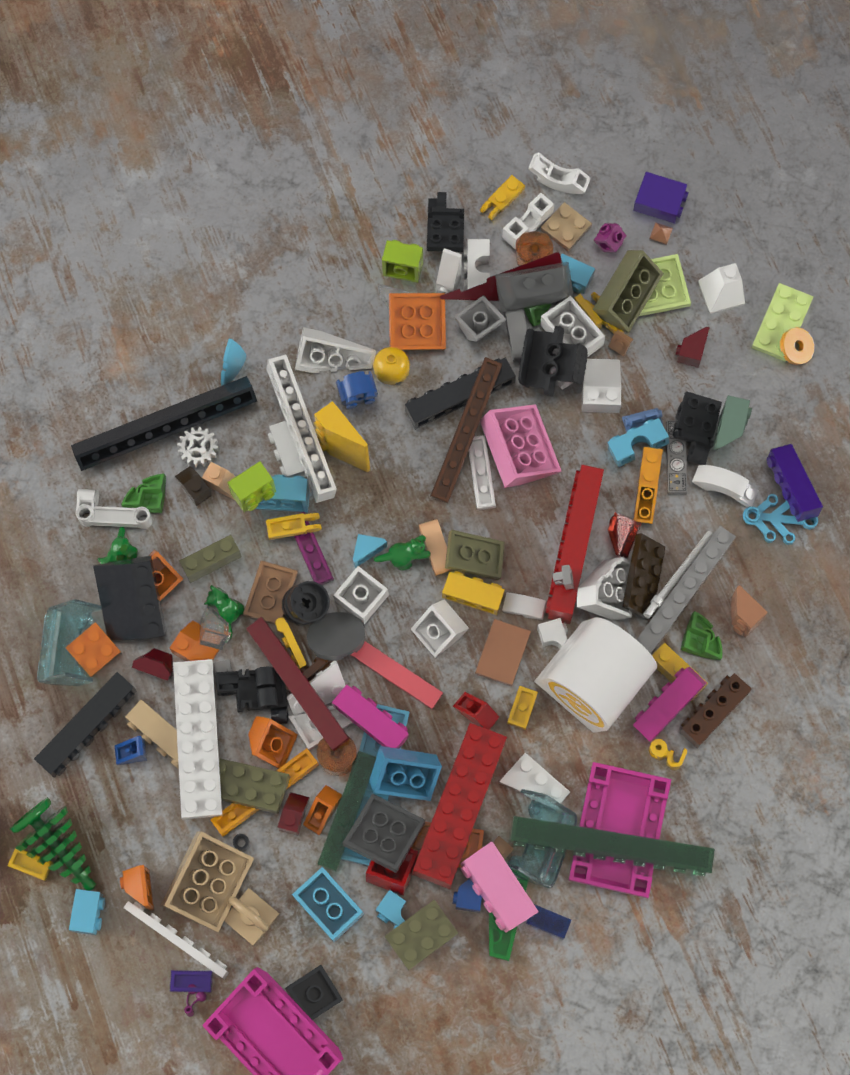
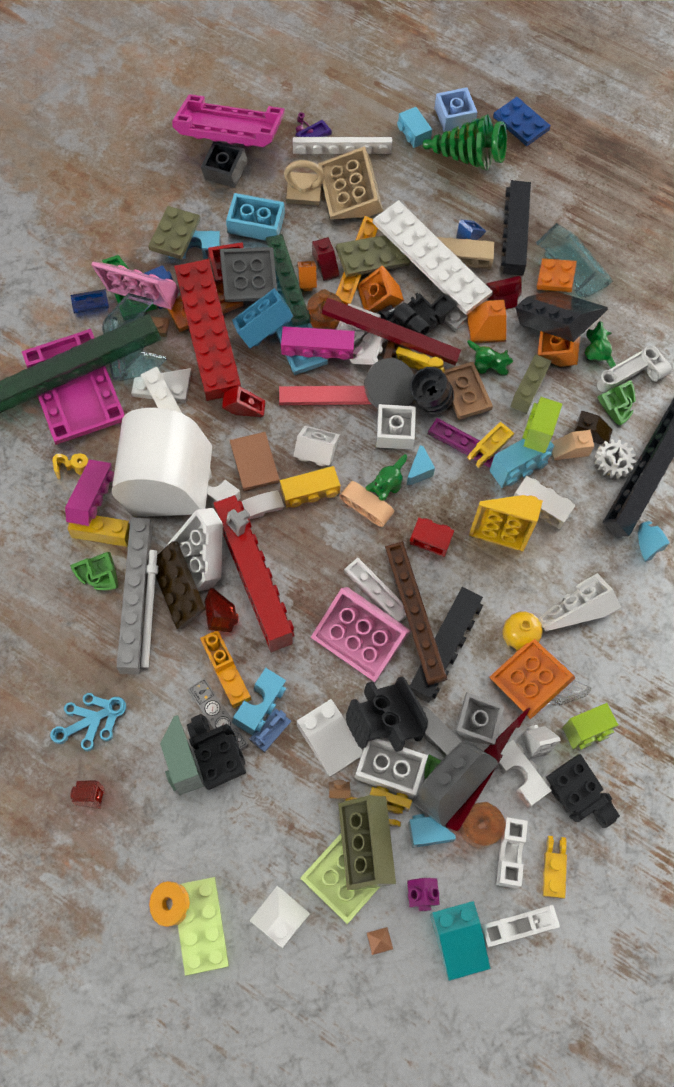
camera: 140 degrees right, 5 degrees down
orange slope [120,865,154,911] -> none
clear slope [200,605,231,650] -> none
black hose [233,834,250,851] -> none
white brick [267,355,337,503] -> none
blue brick [336,371,378,409] -> none
olive plate [445,530,505,580] -> none
yellow plate [507,686,538,730] -> none
tan plate [541,202,592,252] -> none
dark purple brick [633,172,689,224] -> none
dark red slope [675,327,710,368] -> none
reddish brown brick [680,673,752,748] -> none
white arch [692,465,759,507] -> none
nougat slope [731,585,768,638] -> none
dark purple brick [767,444,823,522] -> none
none -> clear red slope [70,780,105,809]
none -> white brick [141,367,182,414]
none -> red brick [409,517,455,557]
none -> teal slope [430,901,491,981]
none -> light blue brick [434,87,477,132]

